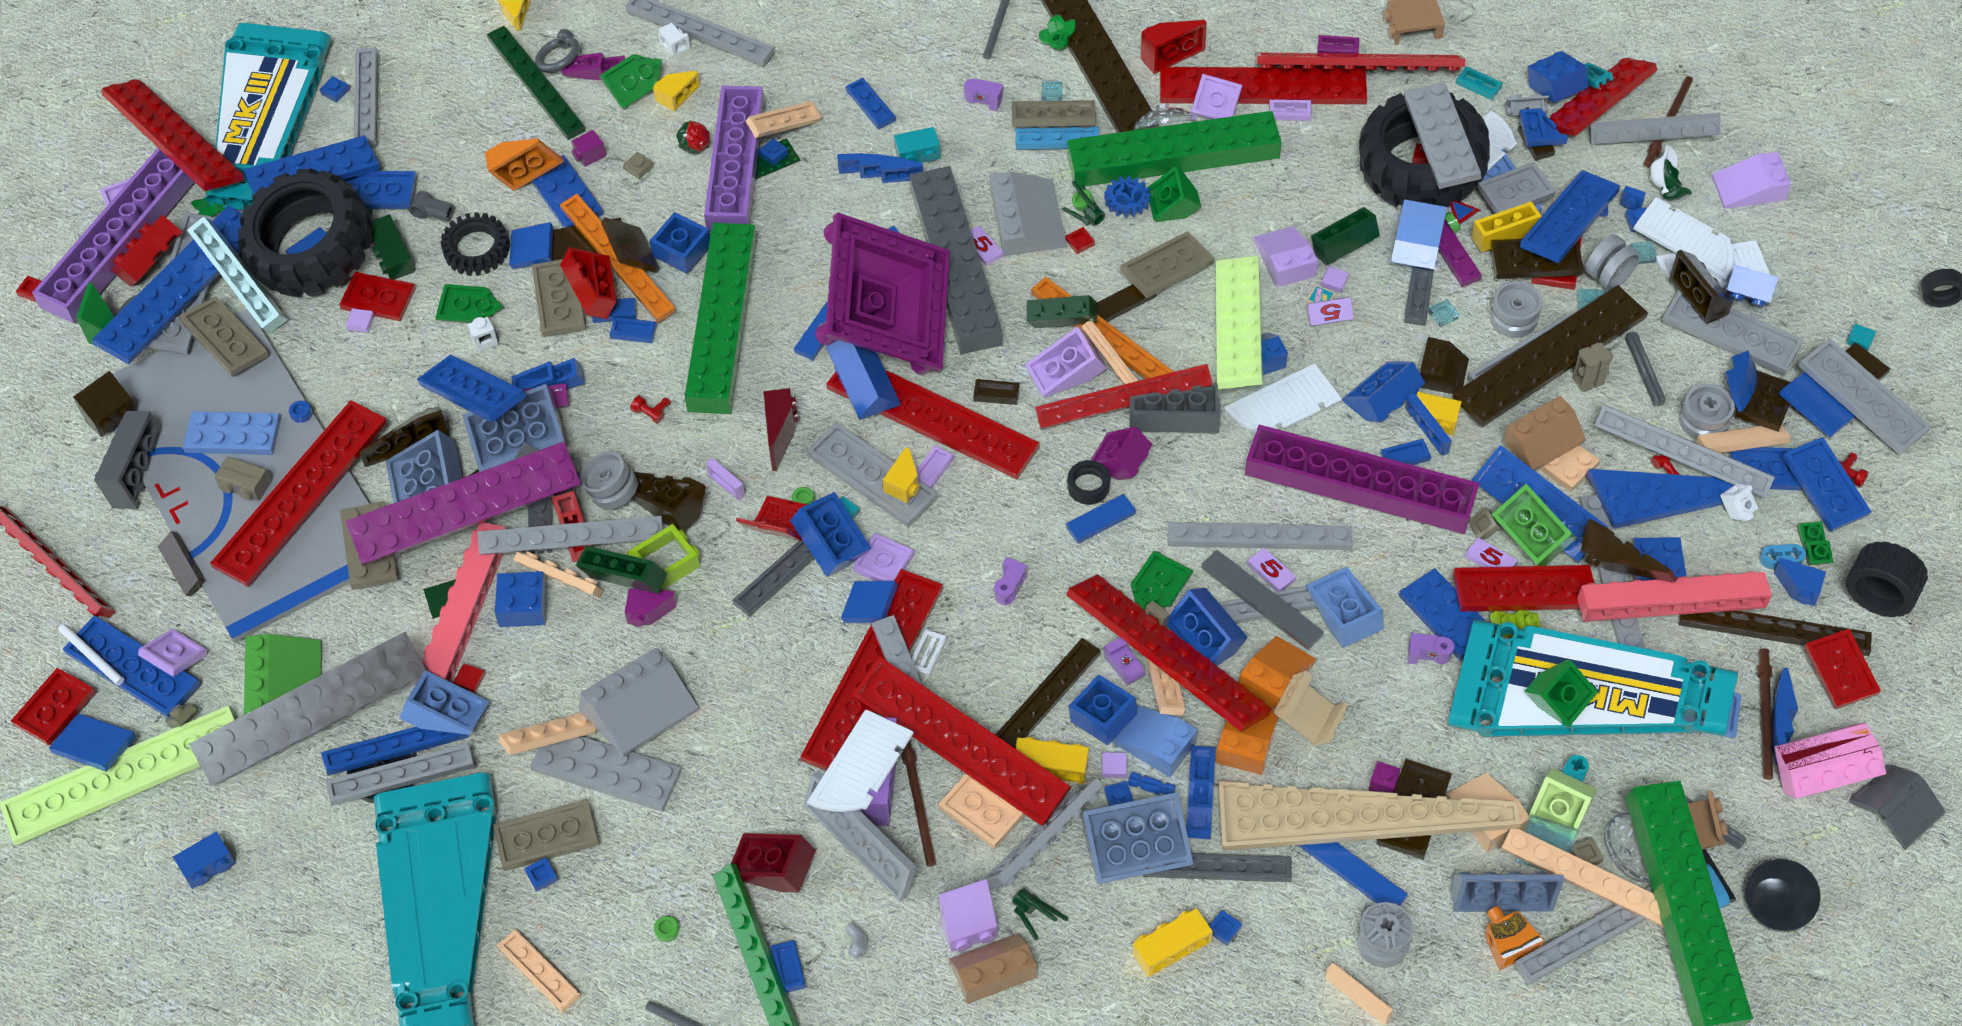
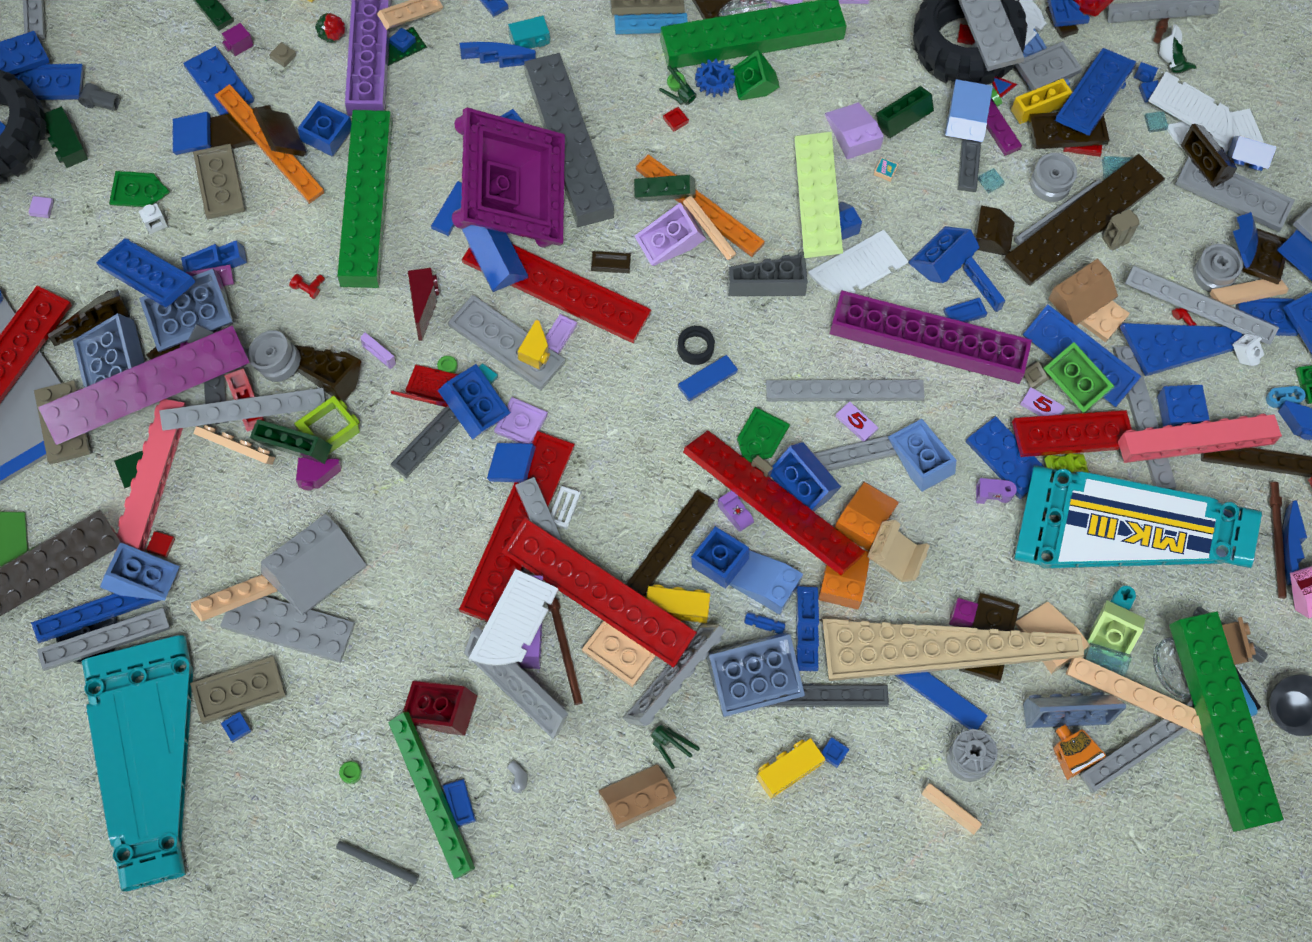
camera: 10 degrees left, 10 degrees up
red tile [339,272,416,322] -> none
black tyre [440,212,510,276] -> none
orange slope [485,138,564,191] -> none
blue brick [495,571,547,627] -> none
light nougat tile [496,929,581,1013] -> none
red wedge [560,247,616,319] -> none
blue tile [592,298,636,323] -> none
blue tile [609,317,657,343] -> none
lavender slope [939,879,998,952] -> none
lavender tile [971,226,1004,266] -> none
light grey slope [990,172,1067,256] -> none
medium lavender leg [994,557,1027,605] -> none
red plate [1035,364,1212,430] -> none
magenta slope [1091,427,1153,480] -> none
dark brown tile [1097,284,1157,322] -> none
lavender tile [1102,752,1127,778] -> none
blue plate [1104,781,1134,806] -> none
dark tan plate [1120,231,1215,298] -> none
light nougat plate [1146,658,1185,716] -> none
dark grey tile [1201,550,1324,650] -> none
lavender tile [1307,297,1353,326] -> none
lavender tile [1321,266,1349,293] -> none
yellow slope [1417,392,1462,435] -> none
green slope [1524,659,1598,728] -> none
dark tan plate [1569,838,1604,865] -> none
dark brown wedge [1581,519,1677,583] -> none
light grey wheel [1585,234,1641,290] -> none
dark grey axle [1625,332,1666,406] -> none
lavender slope [1712,152,1791,209] -> none

